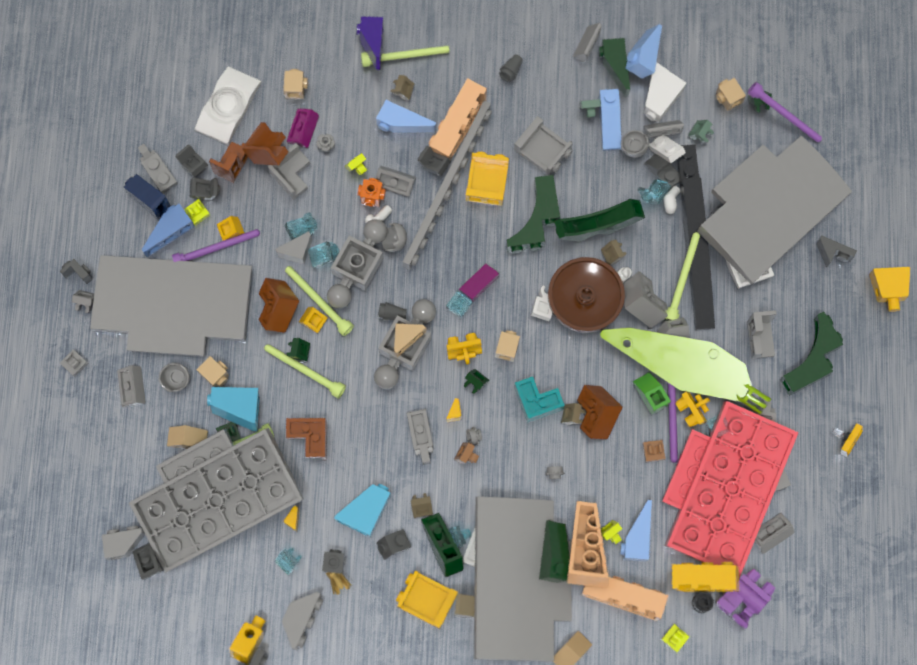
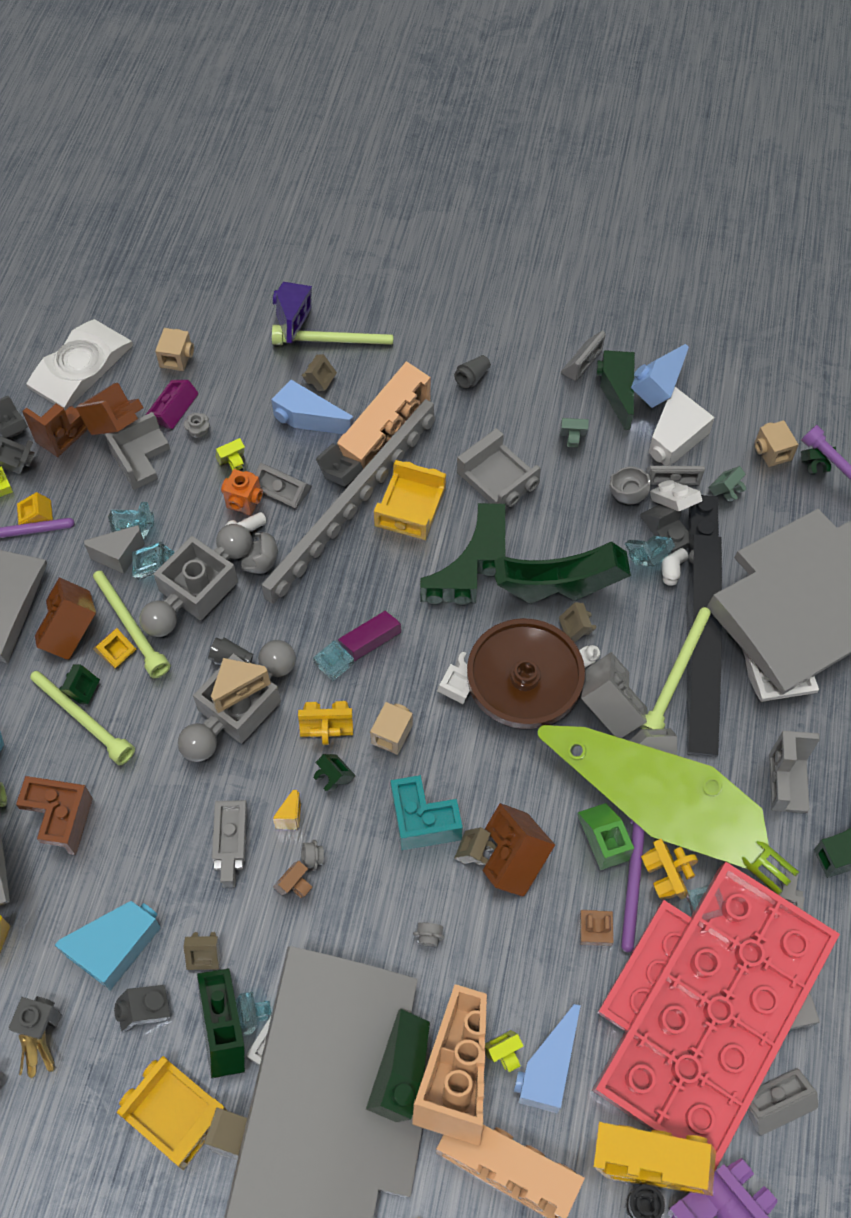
camera: 10 degrees right, 15 degrees down
light blue slope [598,89,621,150] -> none

